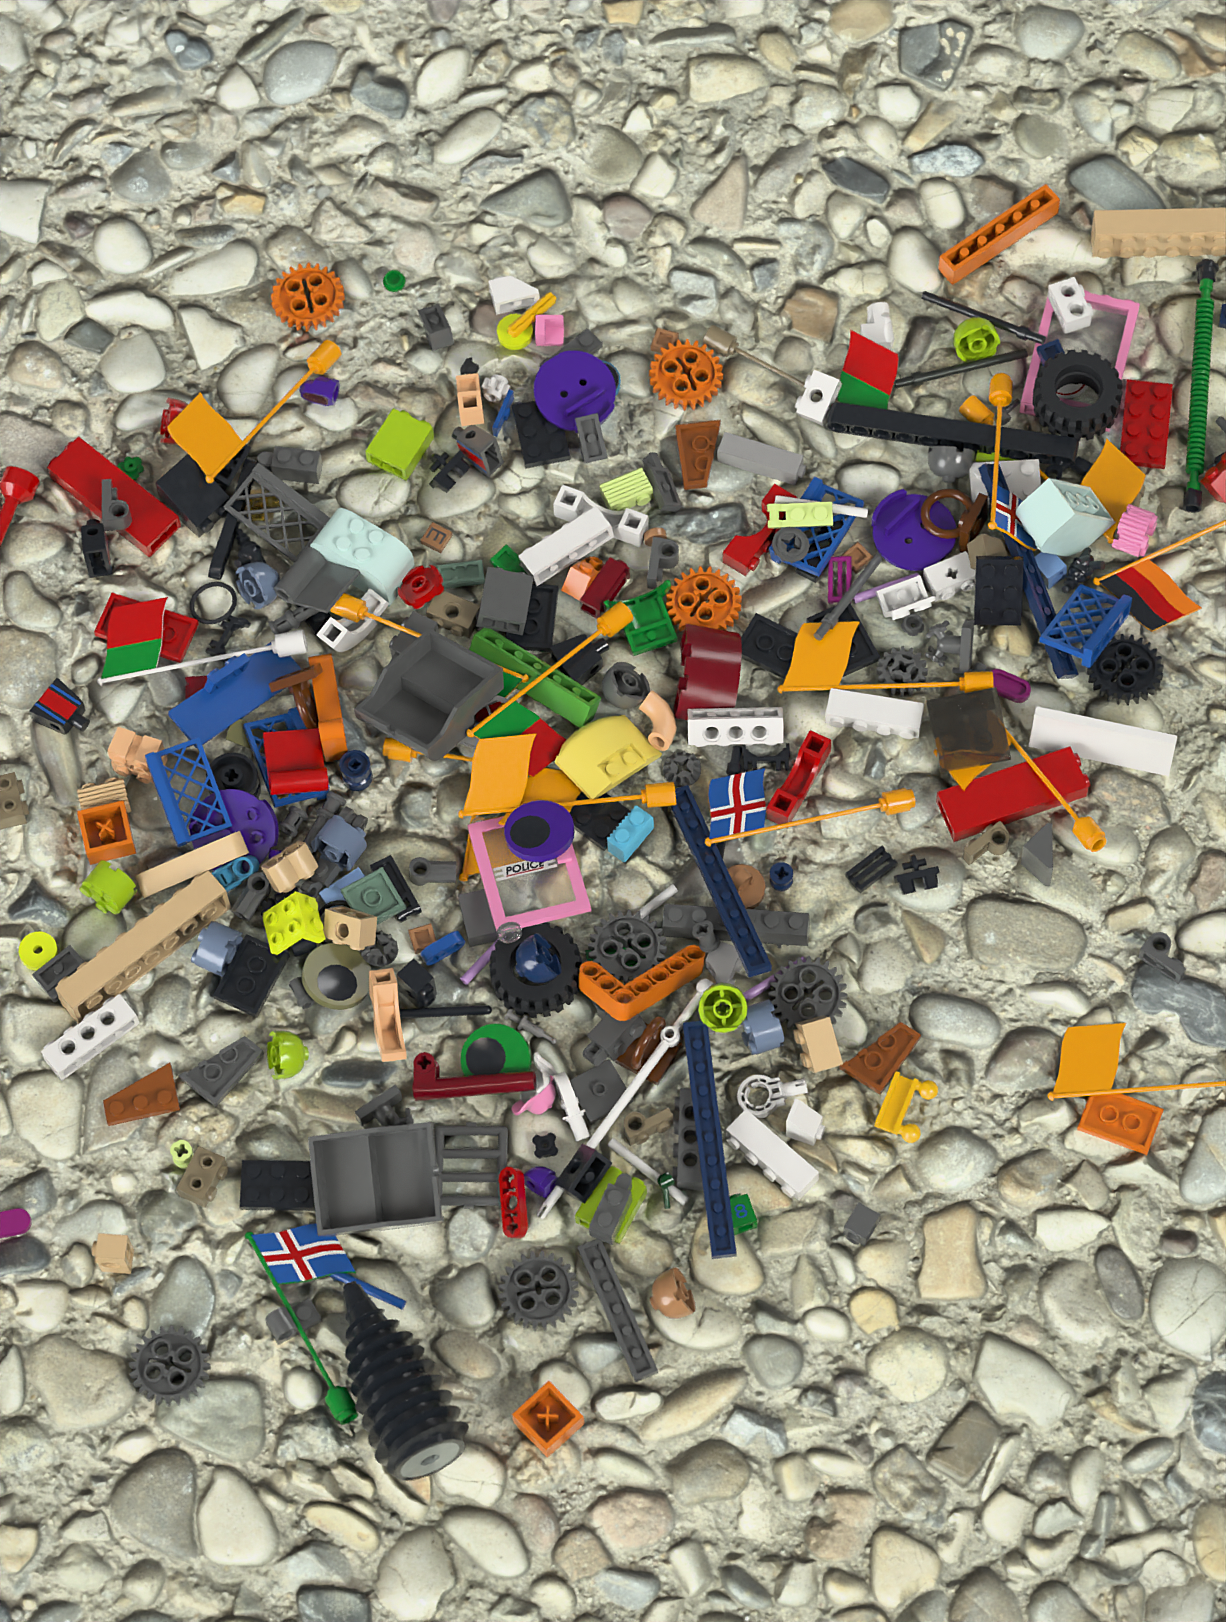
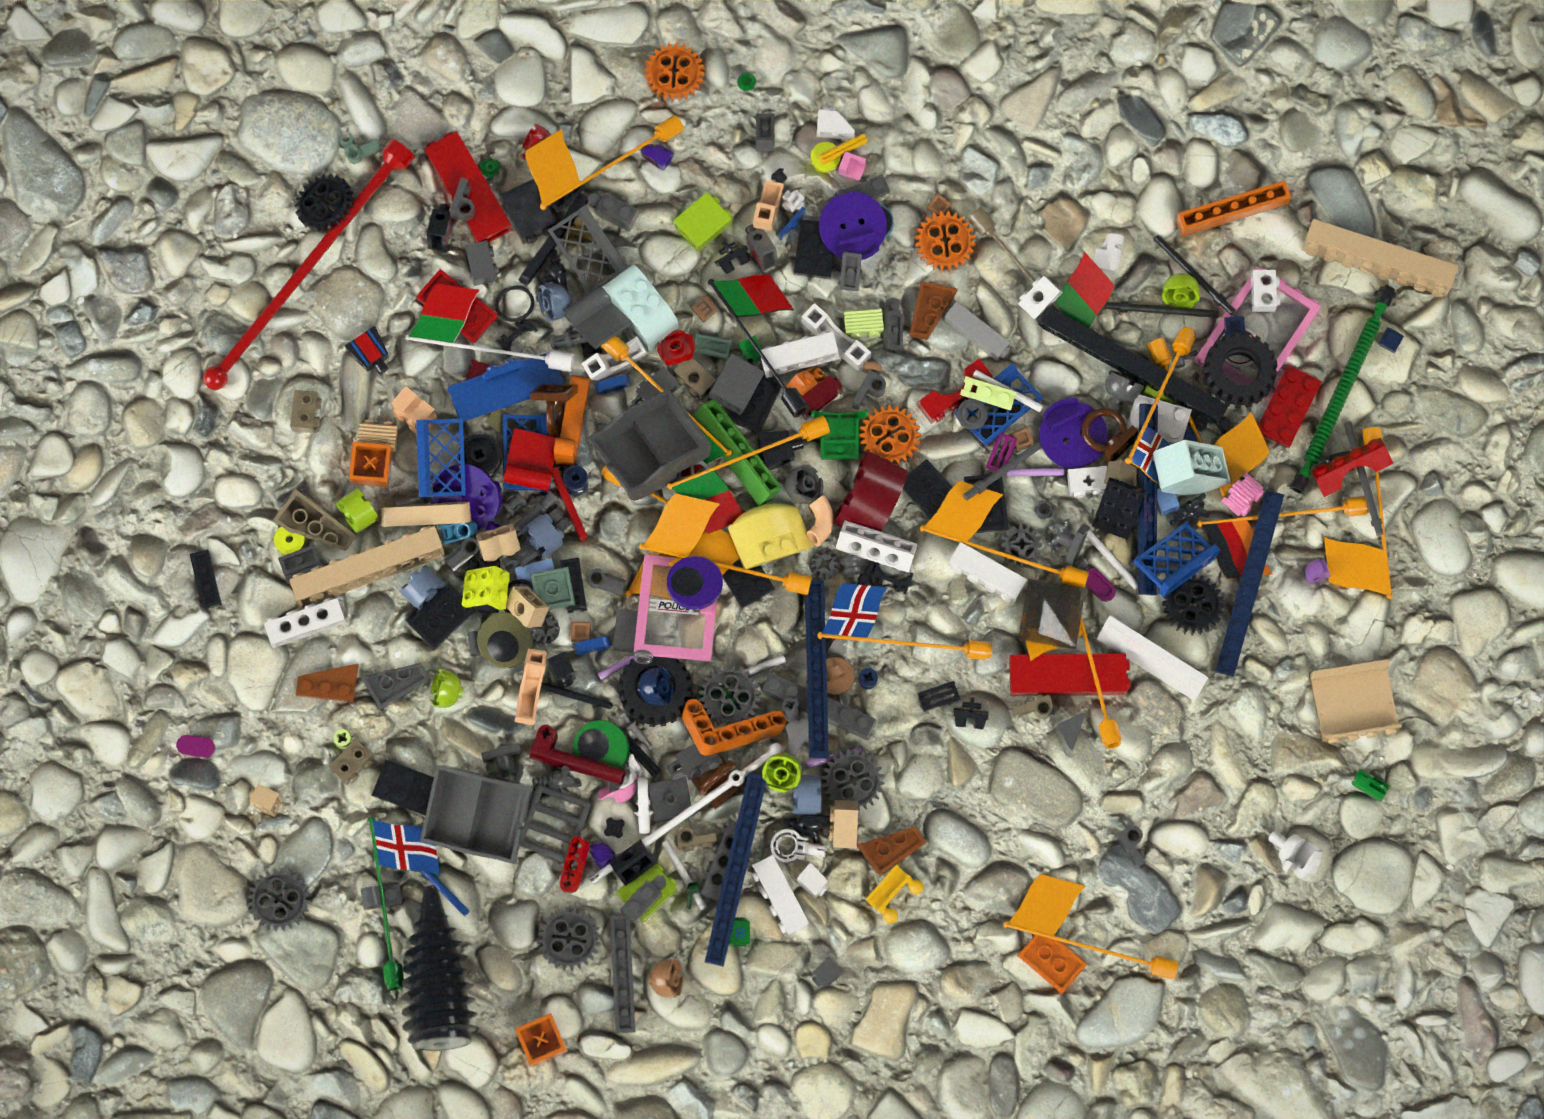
camera: 15 degrees right, 10 degrees up
medium azure brick [607,805,654,863] -> none
red arch [766,730,831,829] -> none
white bracket [875,575,936,620] -> none
none -> dark tan wedge [273,486,357,551]
none -> dark grey brick [465,241,499,286]
none -> dark grey piece [532,766,582,791]
none -> red tile [552,467,588,542]
none -> blue beam [594,374,631,395]
none -> black axle [623,730,661,778]
none -> flag [708,275,809,418]
none -> black piece [783,815,830,843]
none -> dark grey wheel [840,556,862,576]
none -> white piece [1087,529,1138,590]
none -> dark blue plate [1215,490,1284,677]

